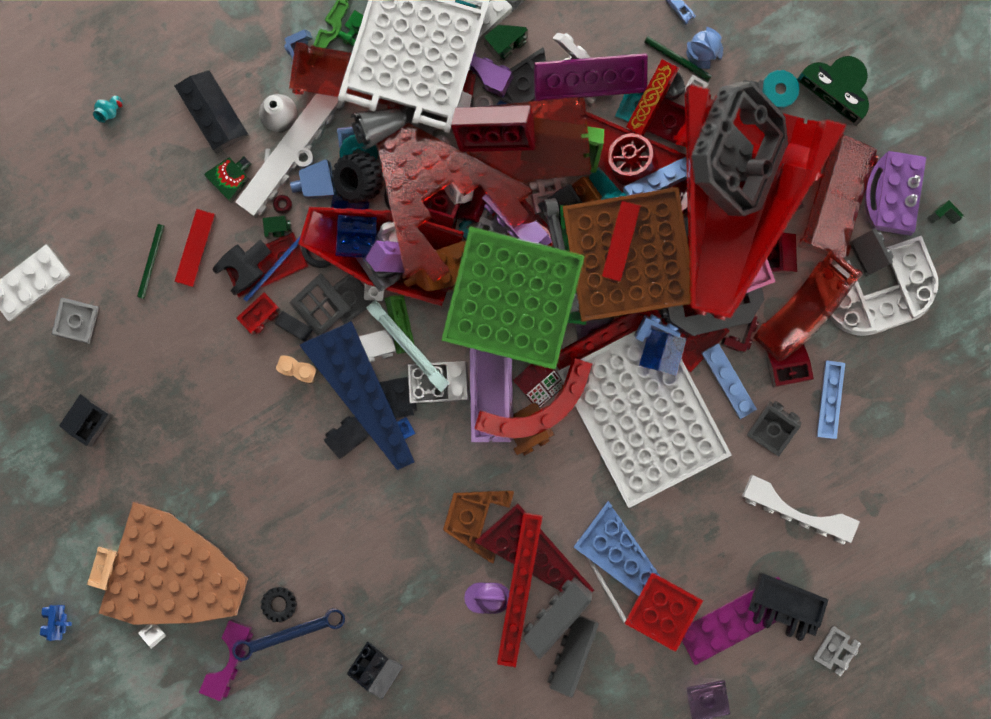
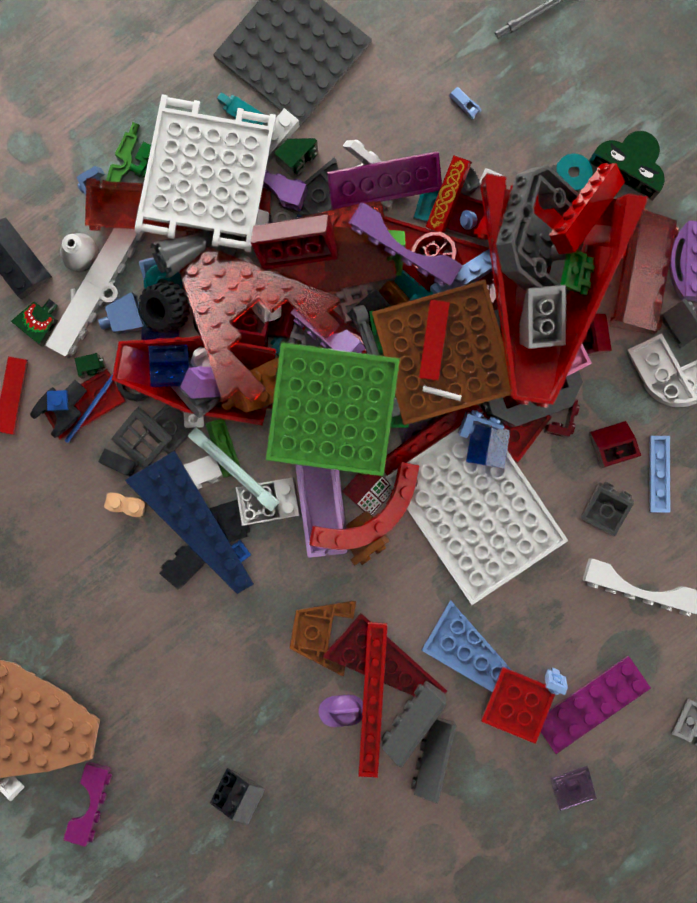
camera: 10 degrees left, 0 degrees up
dark blue piece [232,608,345,661] -> none
red bracket [236,292,280,335] -> none
black tyre [260,587,297,622] -> none
dark red plate [273,195,292,214] -> none
white axle [576,539,626,625] -> none
dark green bar [644,36,712,82] -> none
medium blue helmet [687,27,723,69] -> none
light blue plate [701,343,757,419] -> none
black hinge [748,573,829,641] -> none
clear red windscreen [753,248,863,362] -> none
none -> blue plate [47,390,68,411]
none -> medium lavender arch [348,203,463,287]
none -> white piece [422,386,461,401]
none -> medium blue plate [460,210,477,230]
none -> light grey slope [519,285,566,348]
none -> light blue hinge [545,668,568,695]
none -> red brick [549,163,625,254]
none -> green plate [561,250,595,297]

